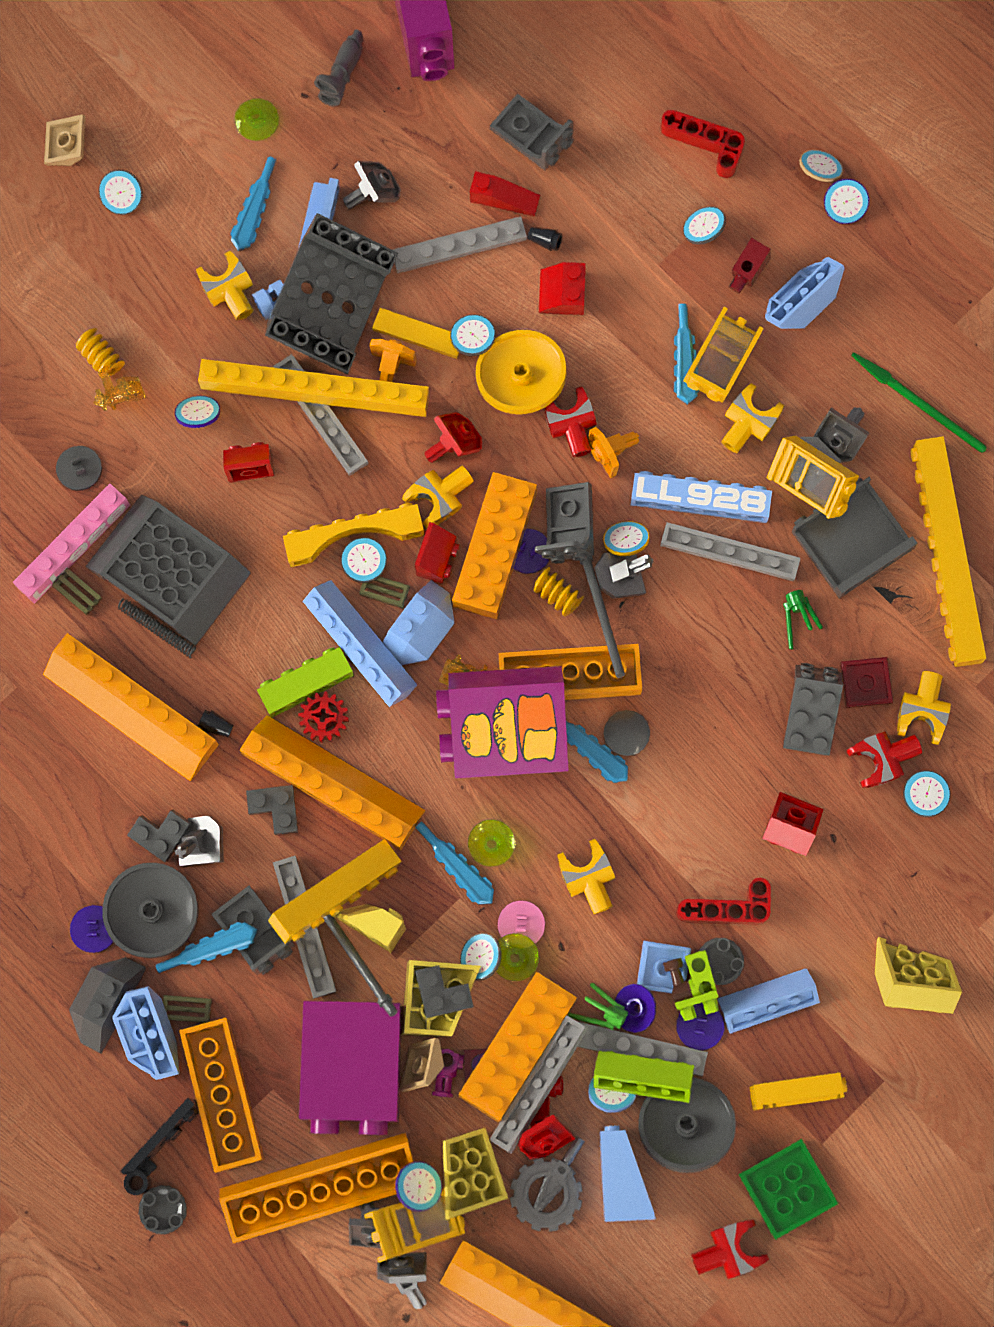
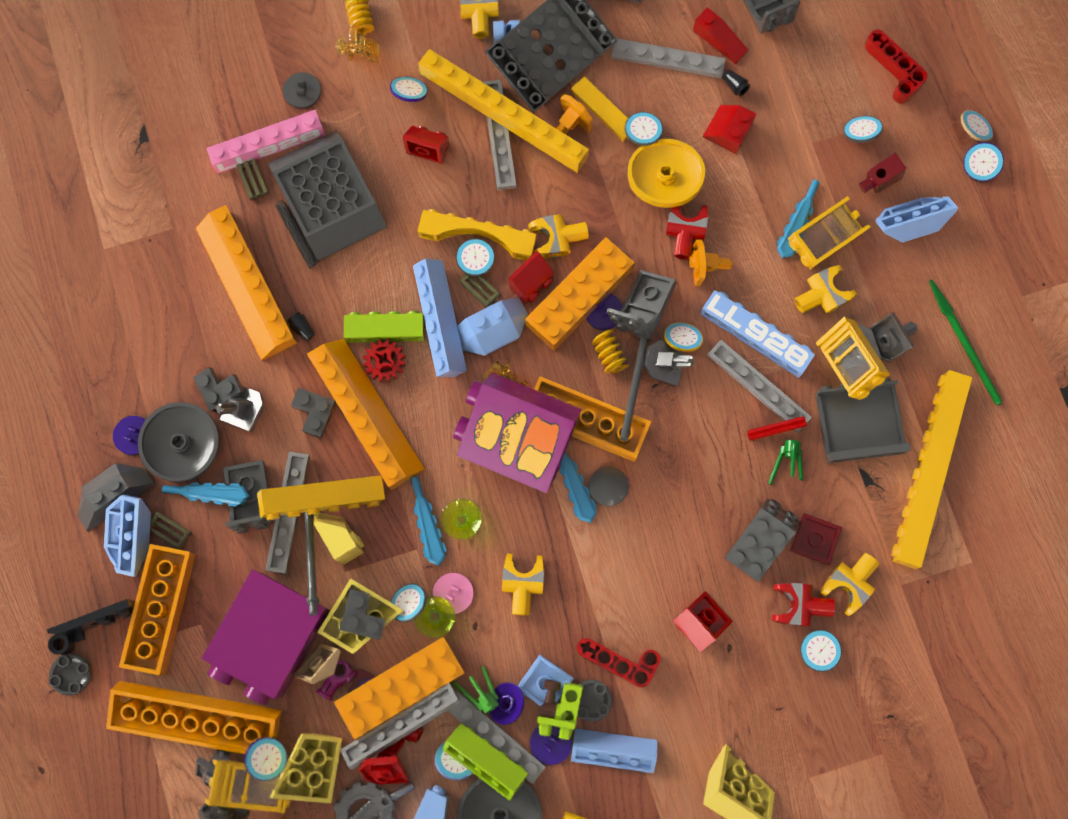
camera: 25 degrees right, 0 degrees up
red piece [424,412,482,463] -> none
none -> red axle [747,416,807,441]

